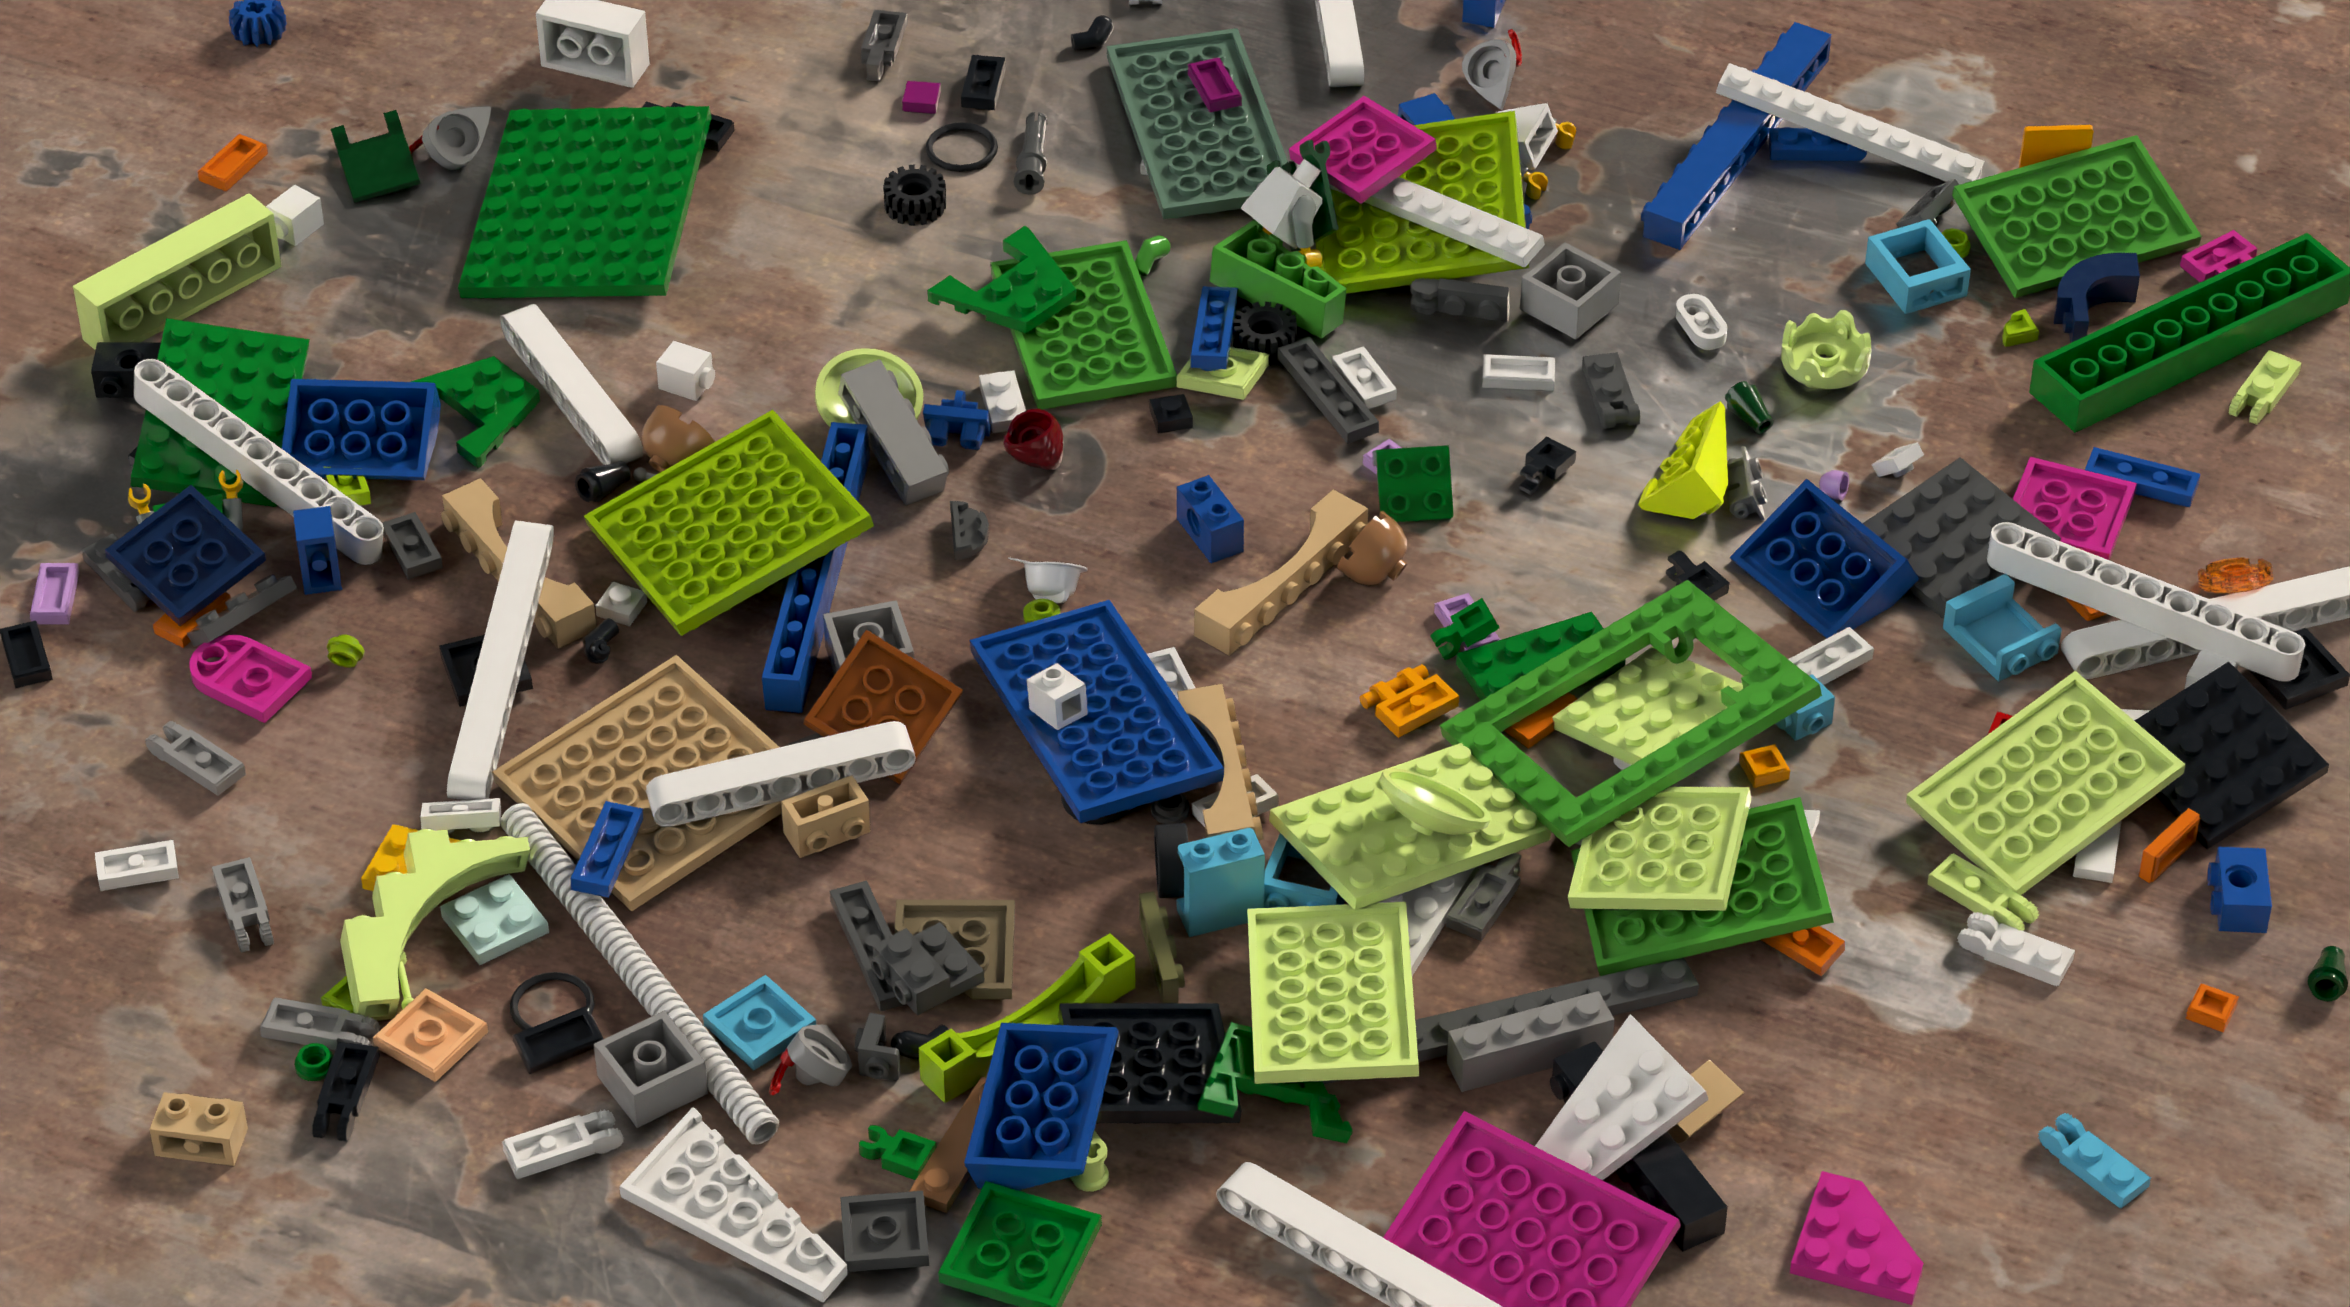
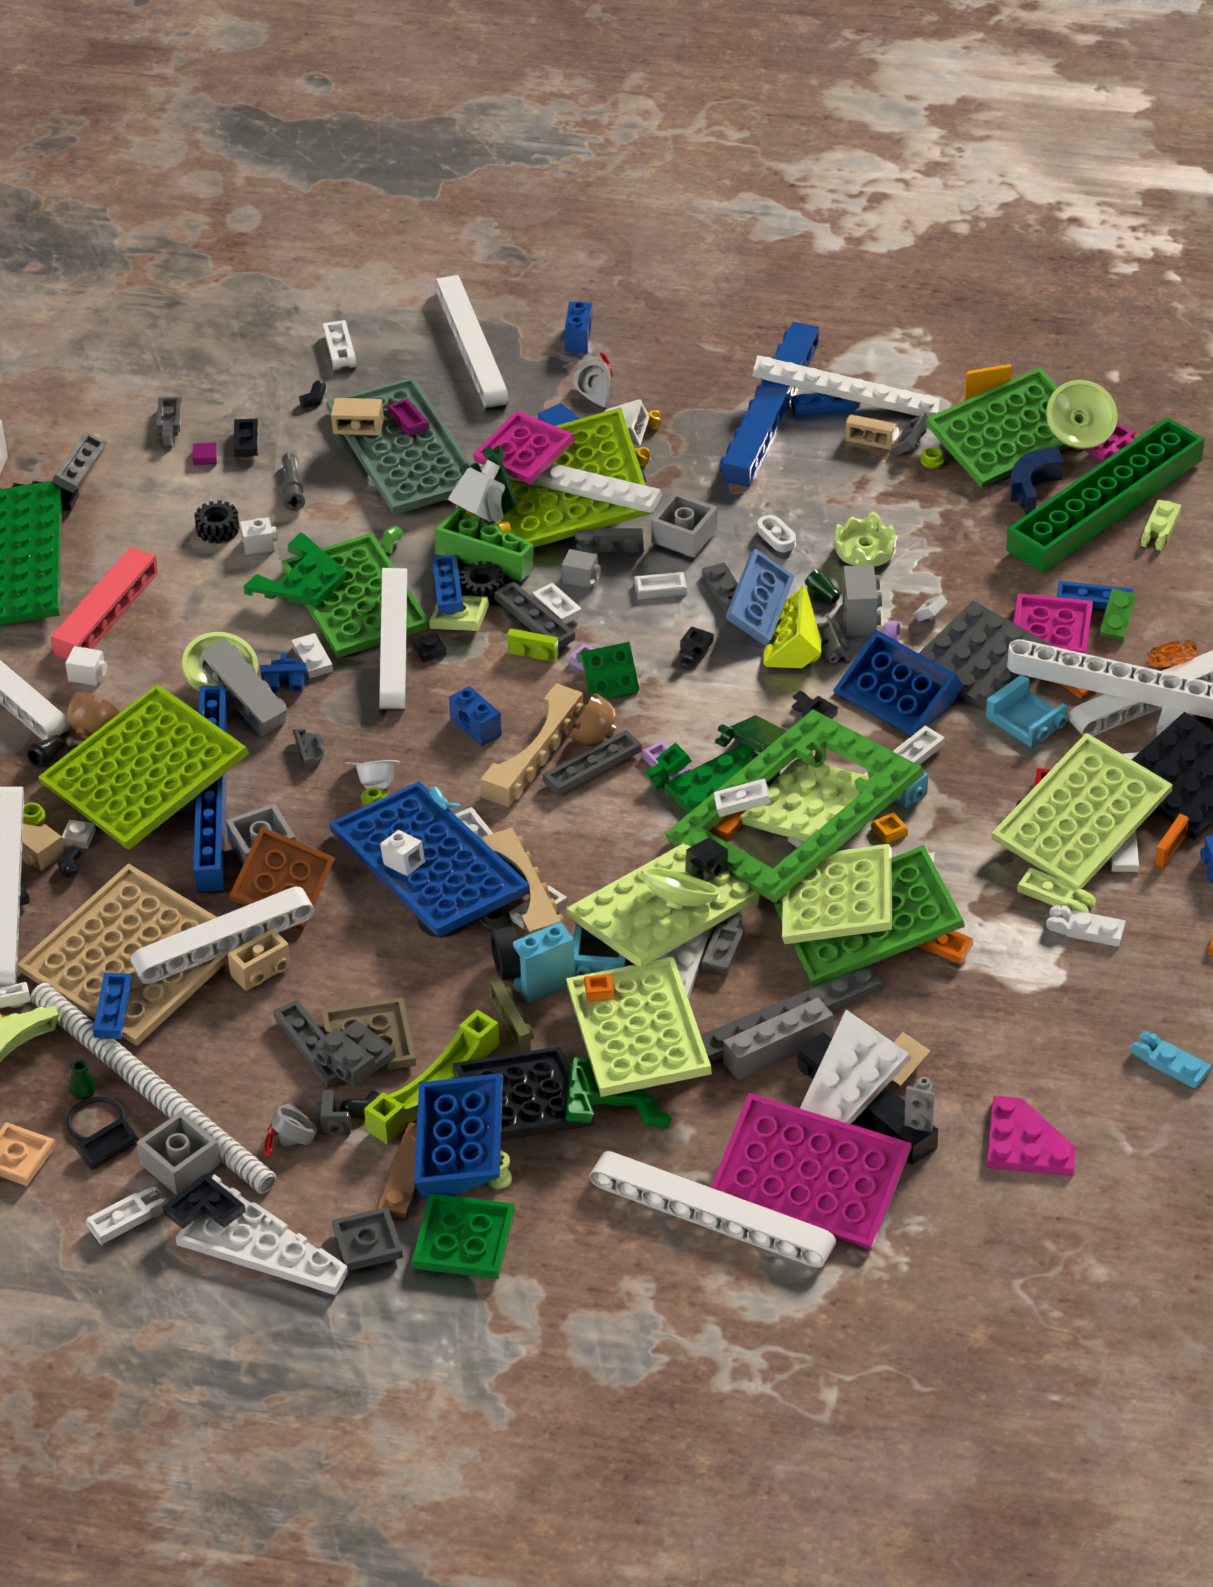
camera: 10 degrees left, 0 degrees up
light aqua plate [440,874,549,965] -> none
medium azure plate [703,975,816,1070] -> none
green plate [859,1125,937,1180] -> none
black tyre [926,122,998,172] -> none
dark red hair [1003,409,1063,471] -> none
light orange plate [1359,664,1459,738] -> none
medium azure window [1865,219,1971,314] -> none
lime tile [2002,309,2039,347] -> none
none -> lime plate [23,802,46,826]
none -> coral brick [51,547,158,659]
none -> dark grey plate [52,432,107,493]
none -> dark green cone [69,1059,97,1100]
none -> black plate [162,1174,246,1229]
none -> white brick [240,517,278,556]
none -> tan brick [331,398,384,435]
none -> white beam [379,568,407,709]
none -> medium azure piece [429,786,460,810]
none -> lime plate [507,628,559,663]
none -> dark grey plate [543,730,642,796]
none -> light grey brick [562,549,601,589]
none -> orange tile [584,974,614,1002]
none -> black brick [685,837,728,882]
none -> dark green flag [714,715,786,762]
none -> white plate [714,778,771,817]
none -> medium blue plate [725,548,795,646]
none -> light grey brick [842,565,882,637]
none -> tan brick [845,415,899,450]
none -> light grey hinge [904,1077,935,1132]
none -> yellowish green dish [1046,380,1118,449]
none -> bright green plate [1099,588,1137,642]

